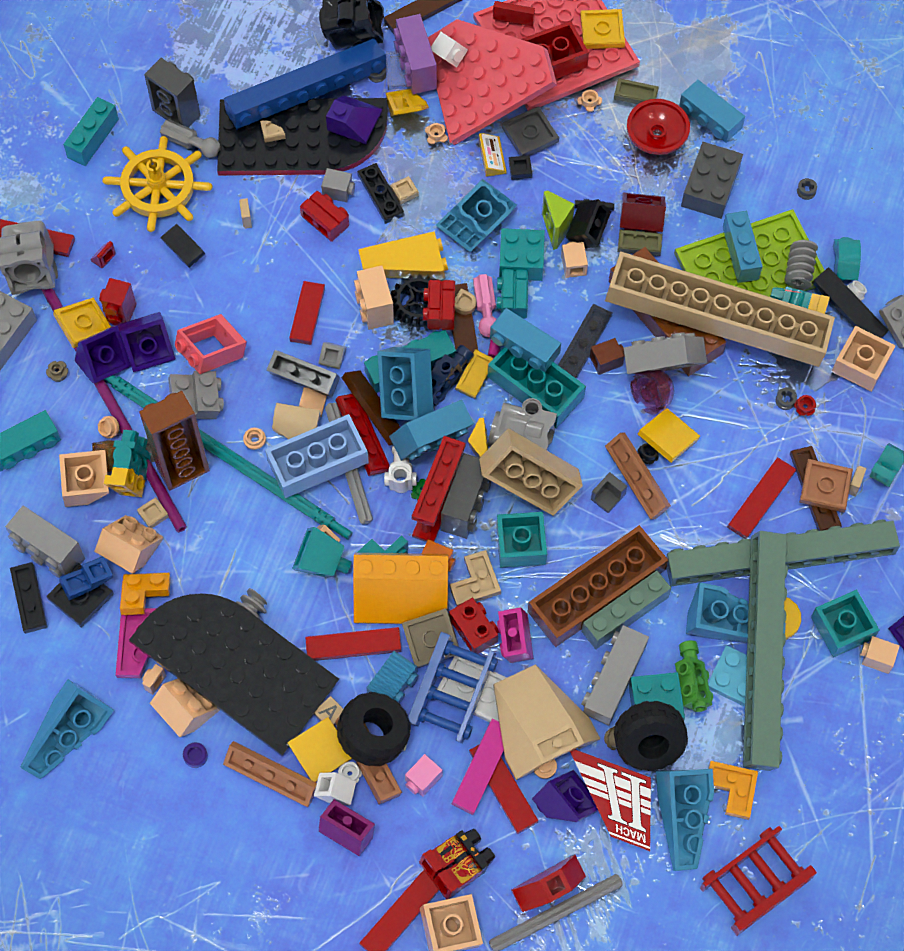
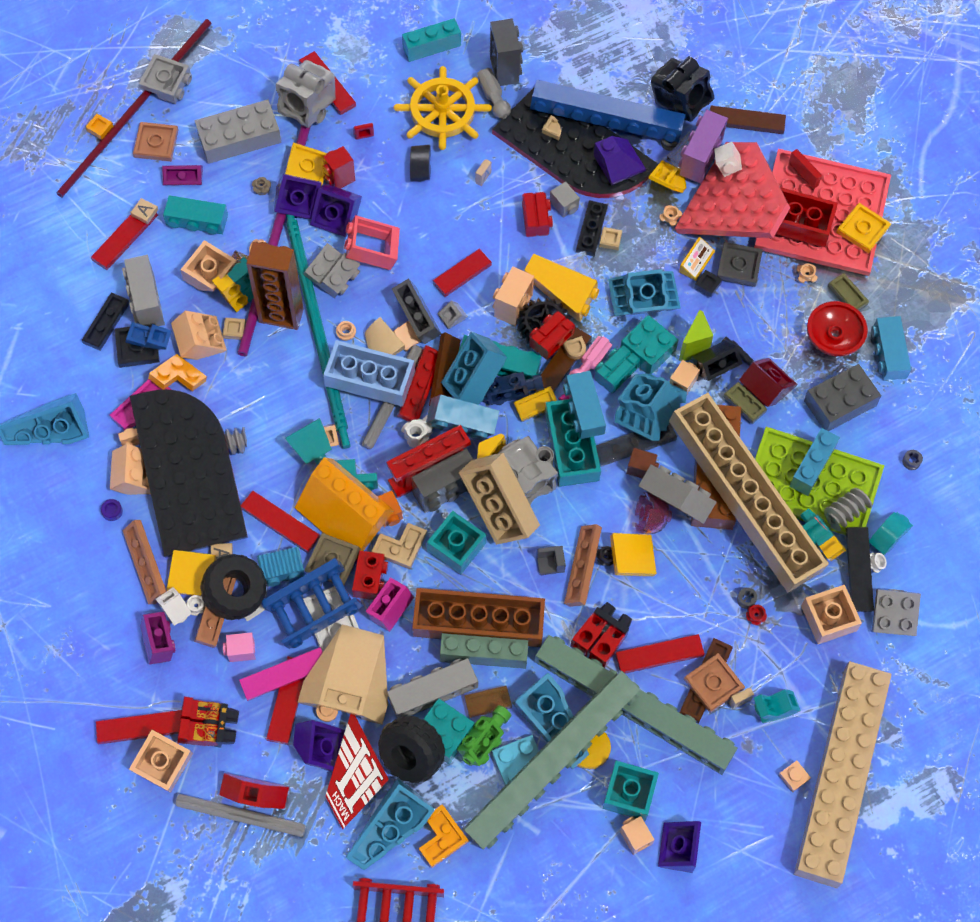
camera: 40 degrees right, 0 degrees up
none -> clear orange tile [464,685,512,718]
none -> red hips [570,602,632,668]
none -> dark azure slope [614,373,687,441]

